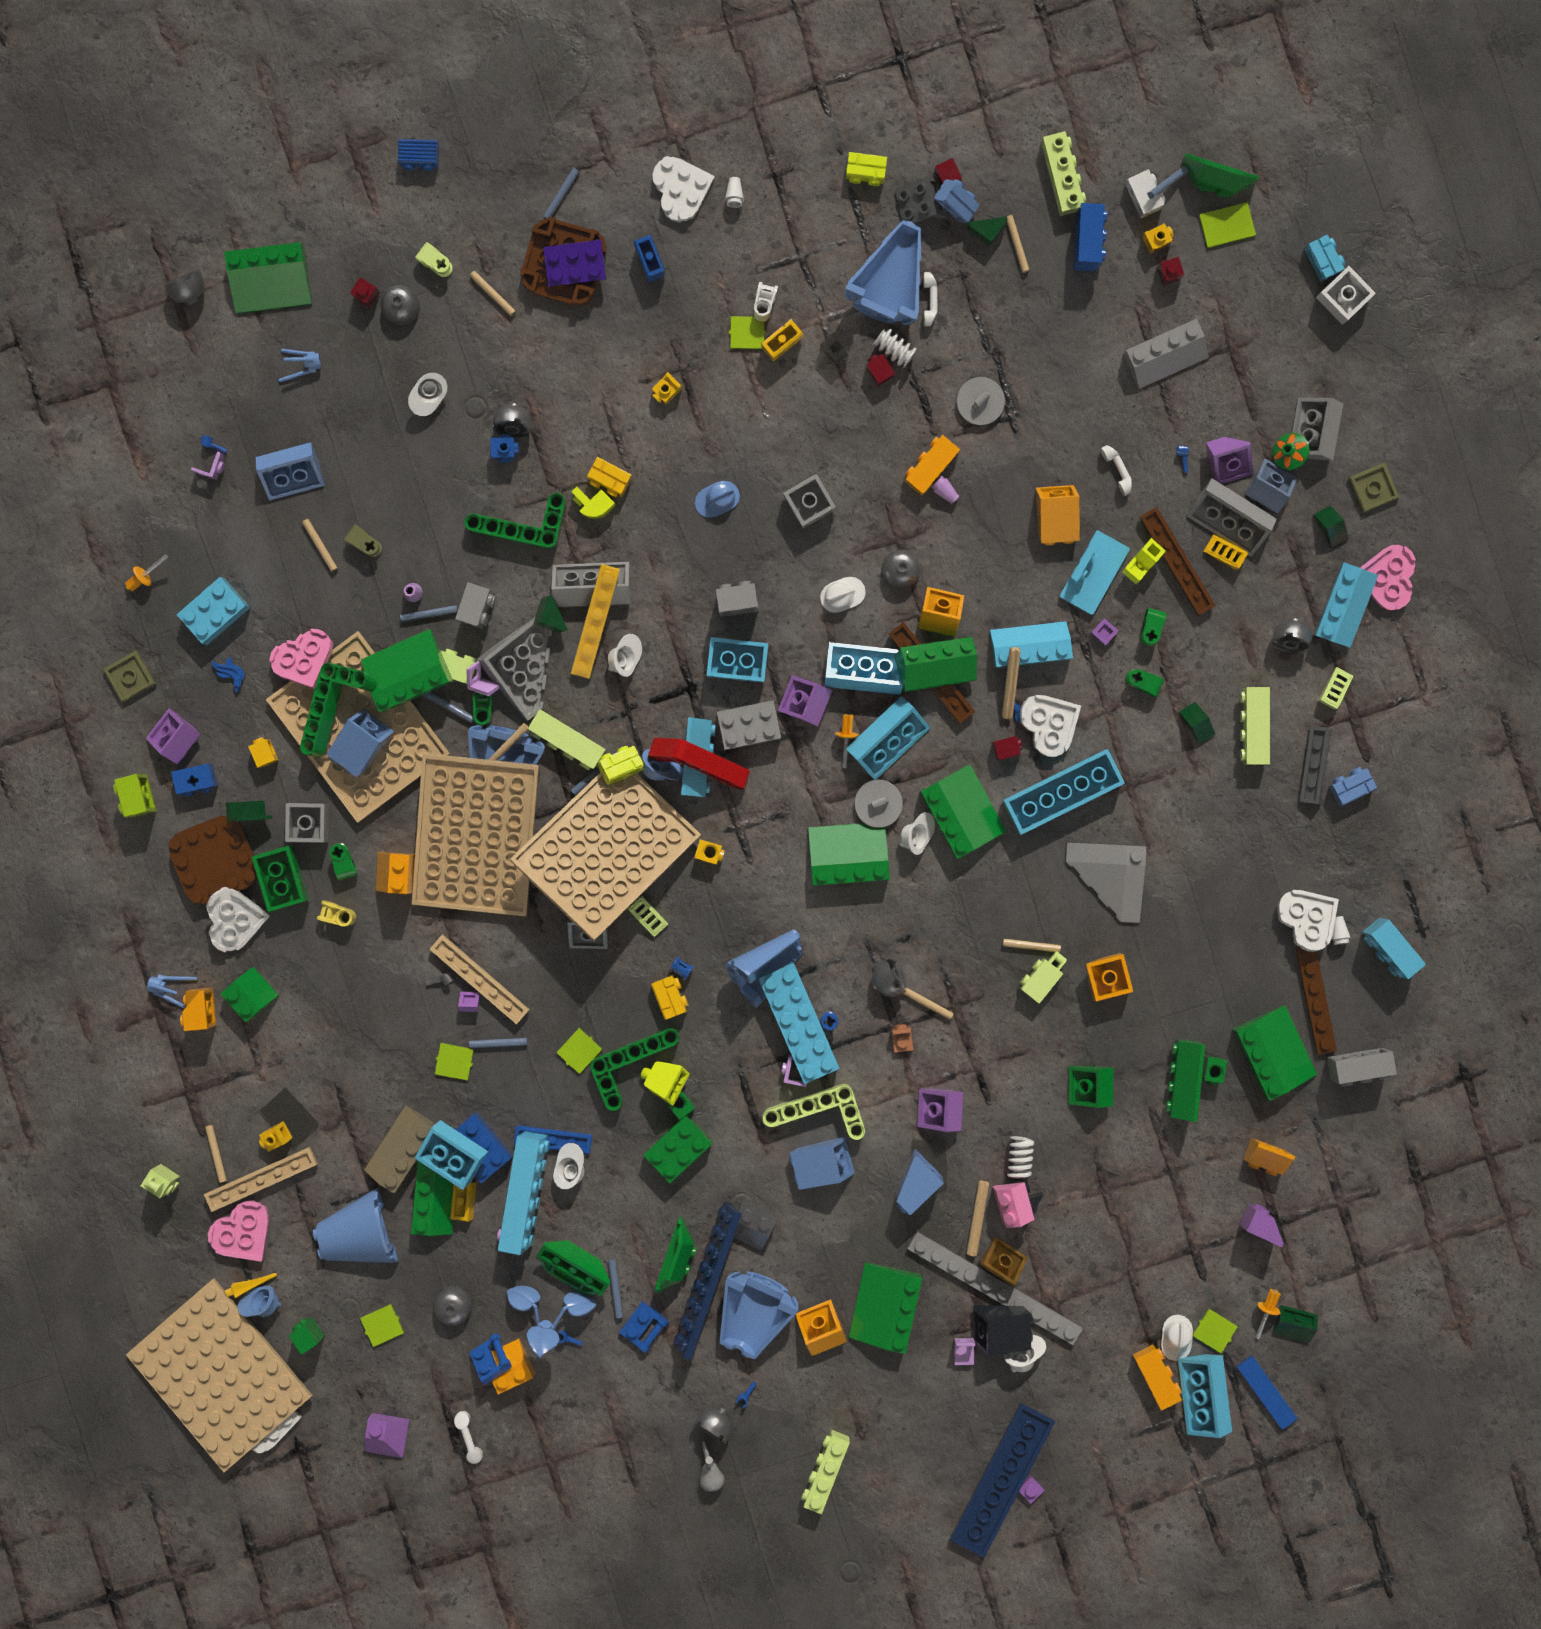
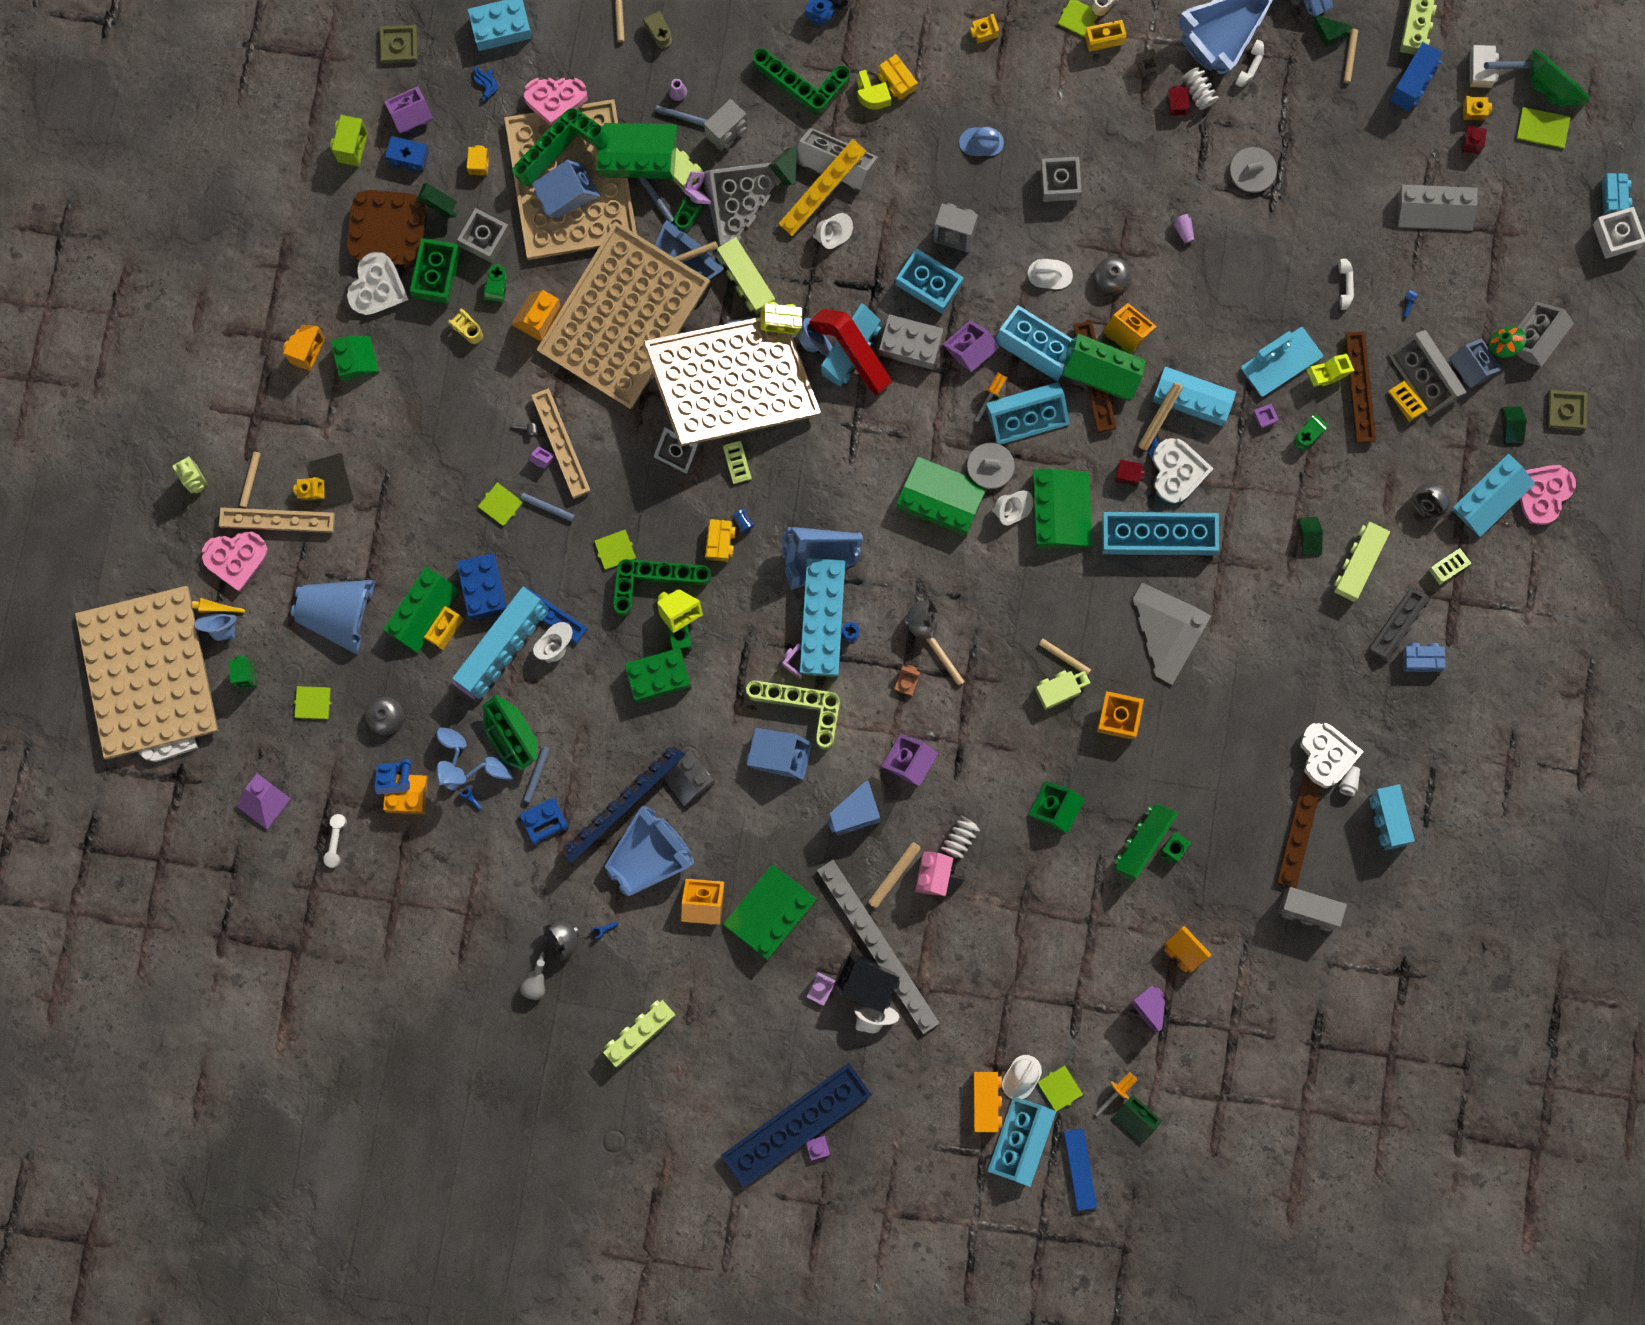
camera: 25 degrees right, 10 degrees down
medium blue plant [147,975,198,1008] -> none
dark tan slope [364,1105,435,1193] -> none
medium azure brick [415,1120,488,1190] -> none
green wedge [654,1216,697,1293] -> none
yellow brick [694,839,725,864] -> none
light orange brick [904,435,960,496] -> none
pearl gold slope [979,1237,1028,1287] -> none
light orange slope [1036,485,1080,545] -> none
green piece [1125,669,1165,697] -> none
medium lavender slope [1206,437,1253,484] -> none
green slope [1233,1005,1317,1101] -> none

